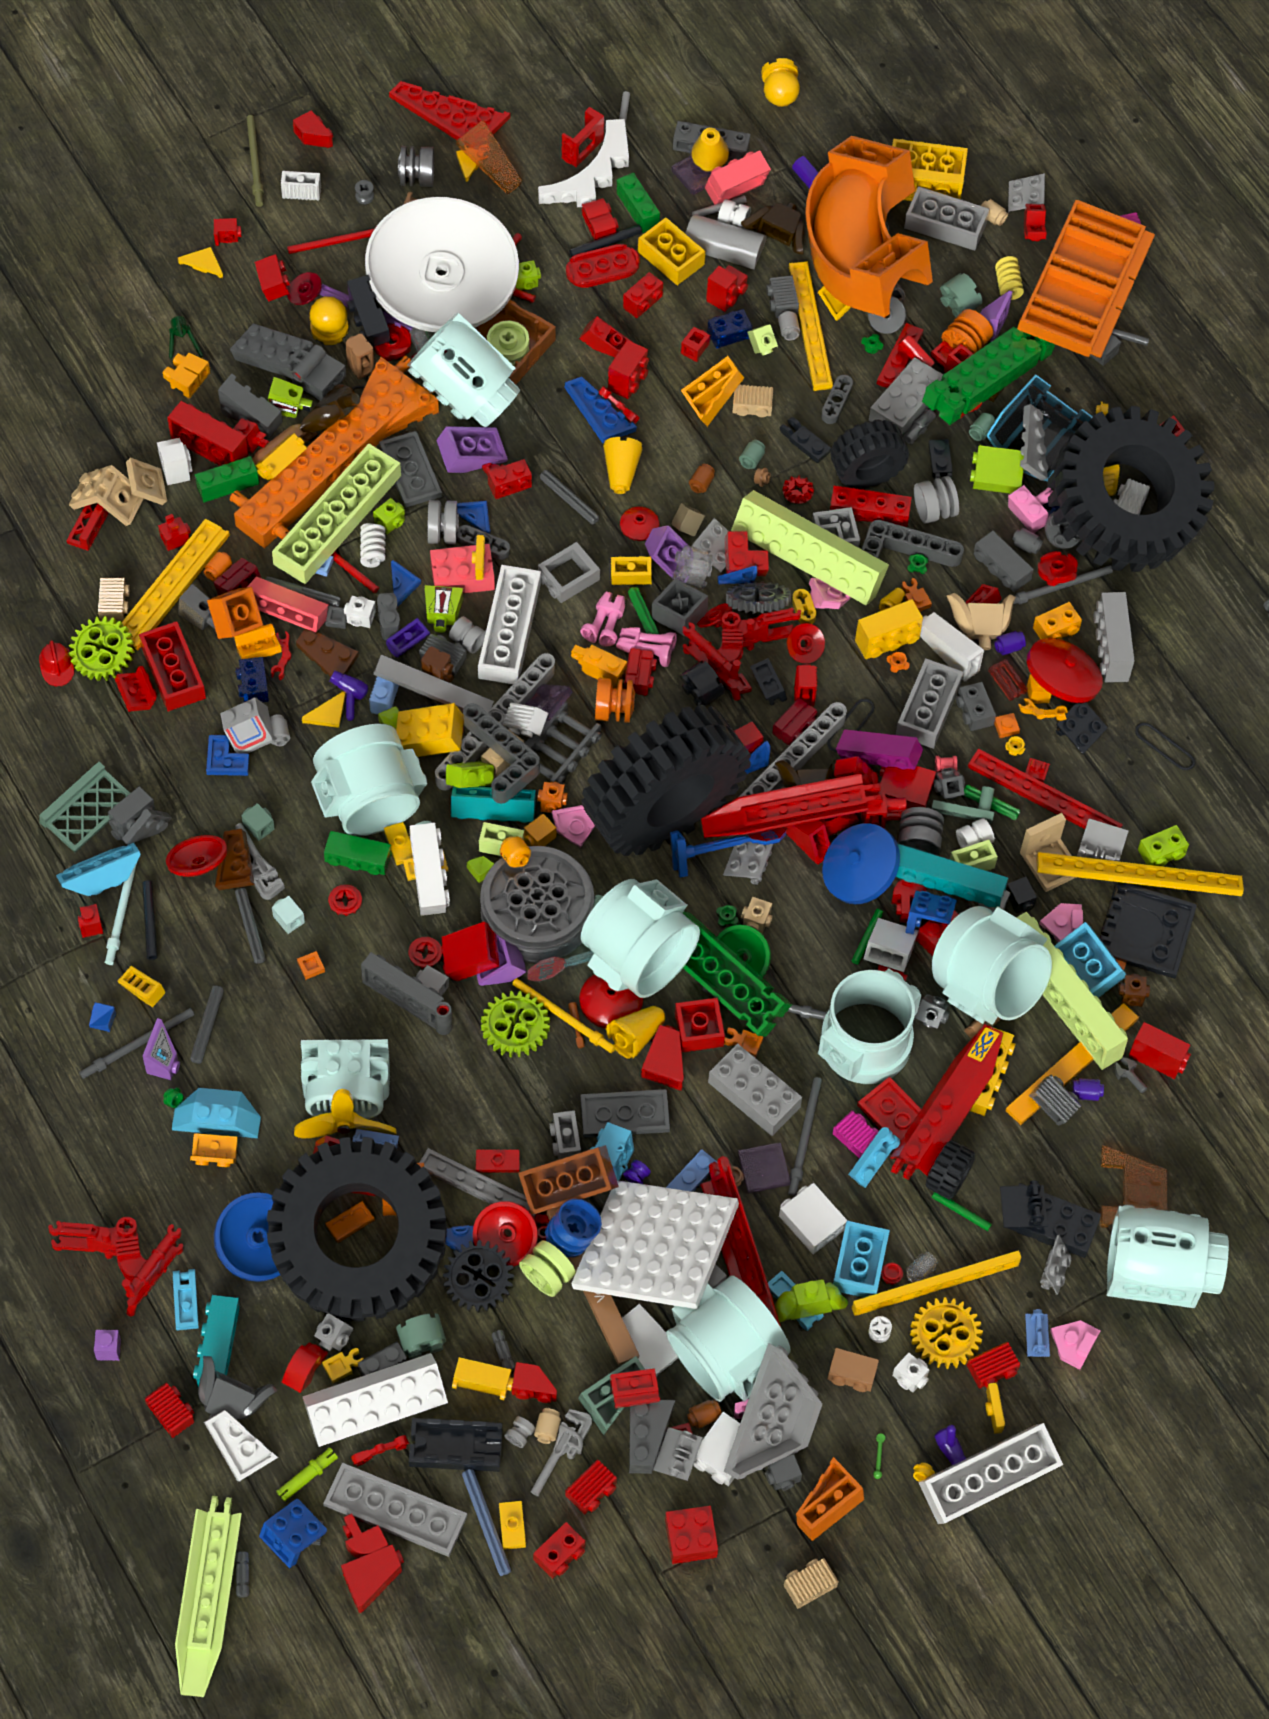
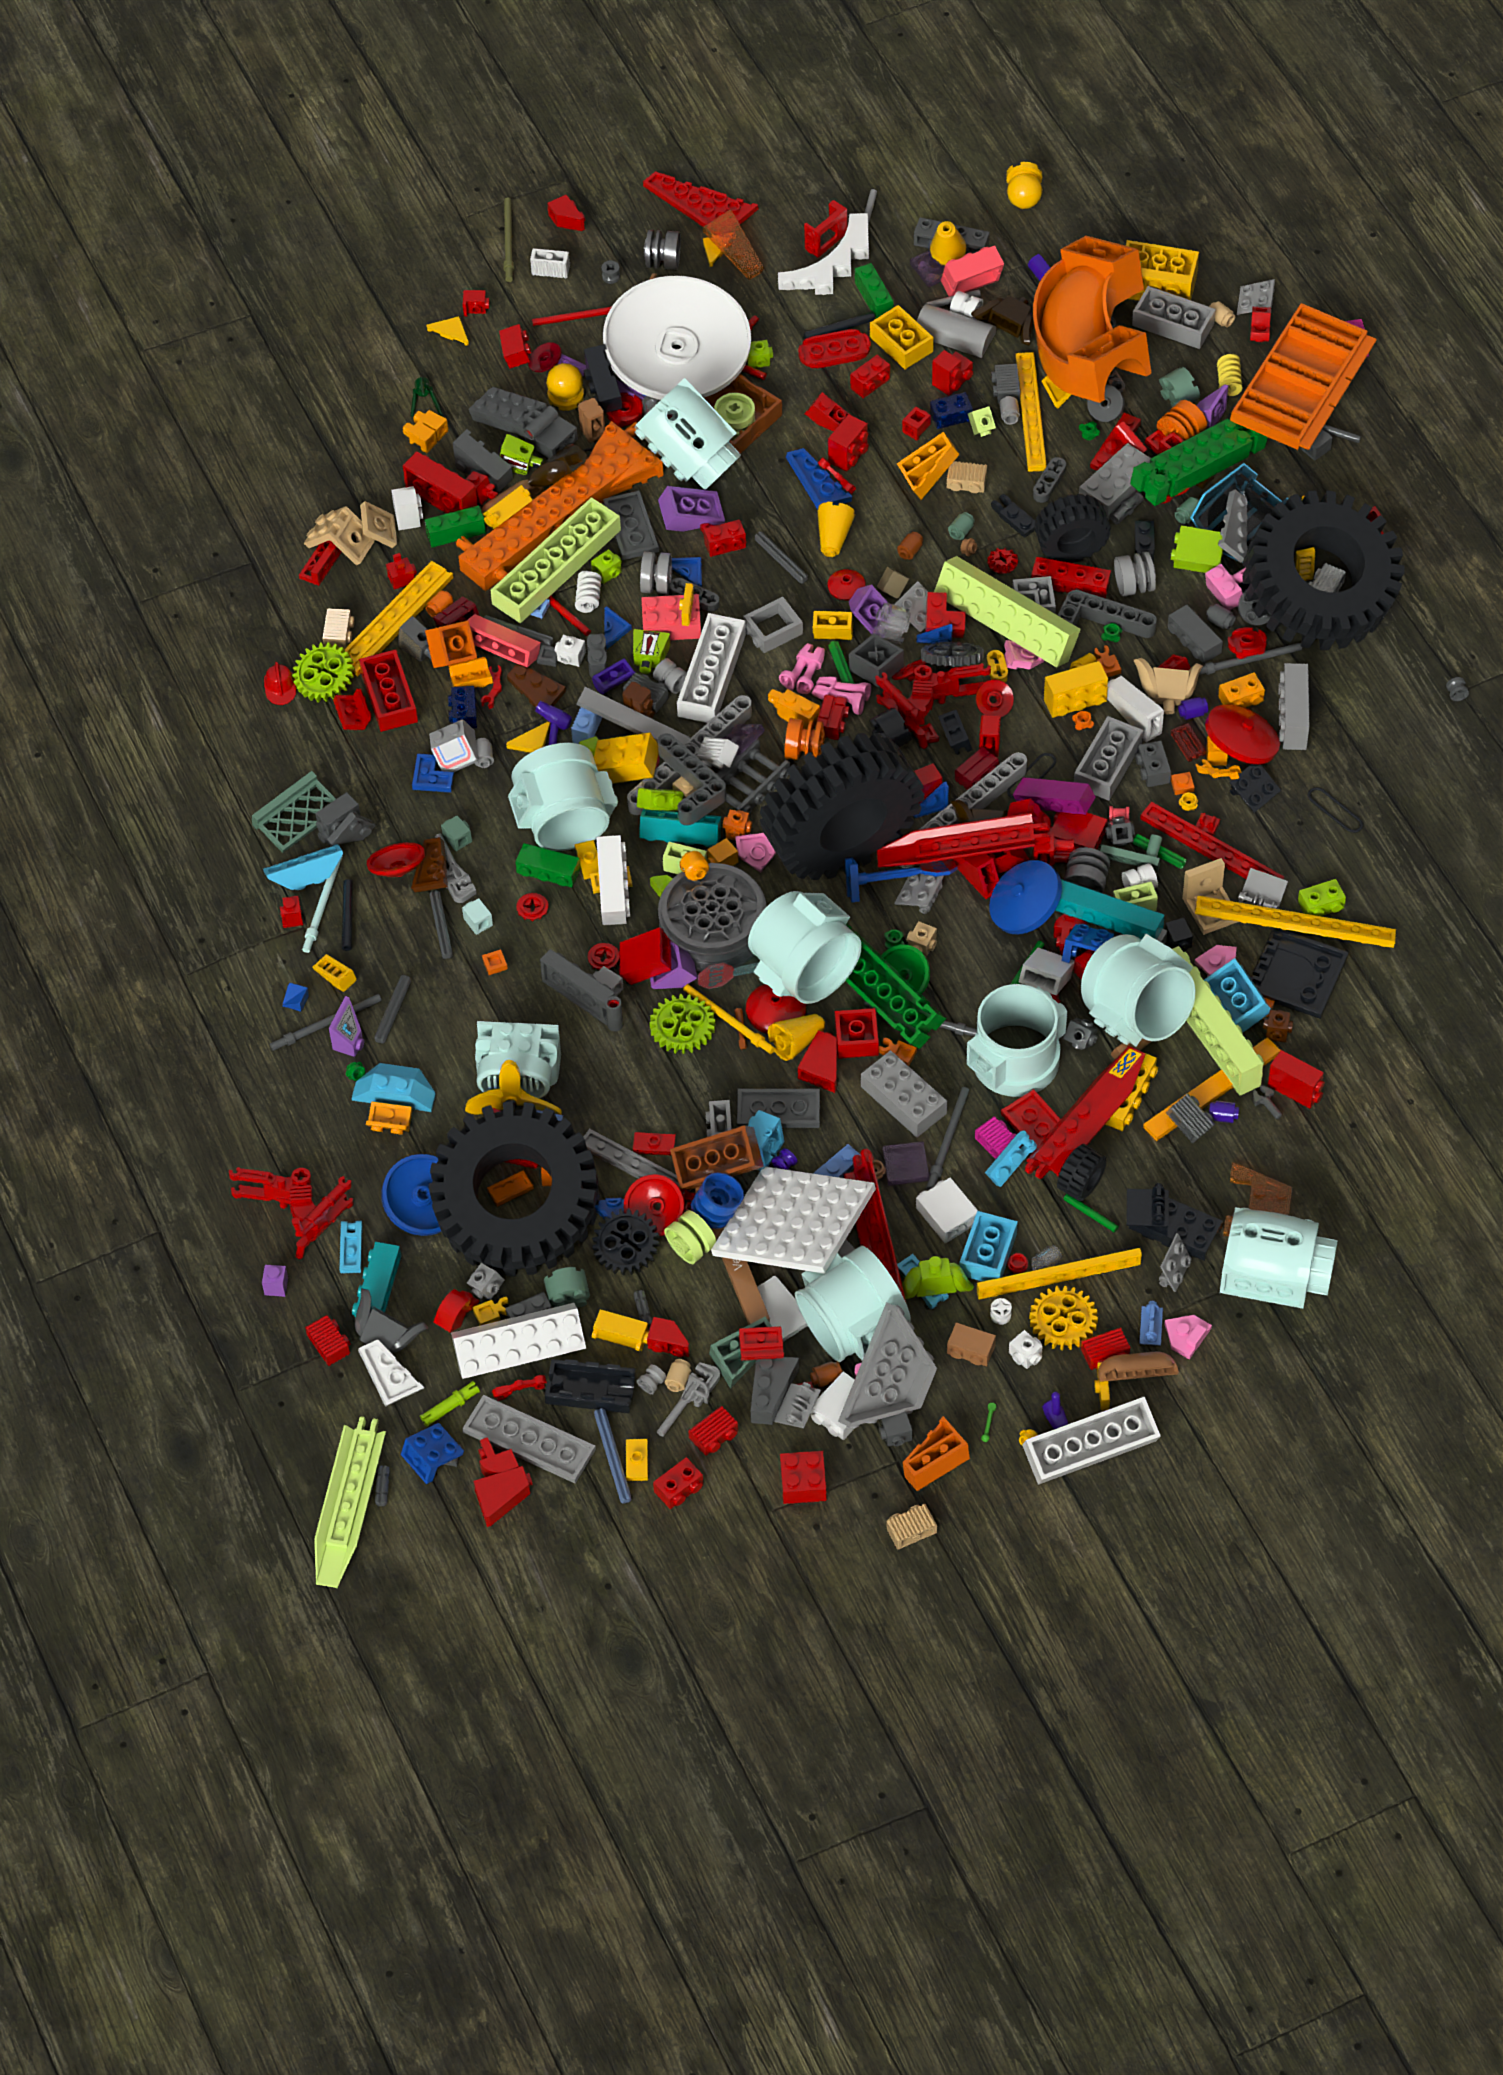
camera: 10 degrees right, 5 degrees down
red brick [581,198,618,240] -> none
none -> medium nougat brick [1098,1351,1179,1382]

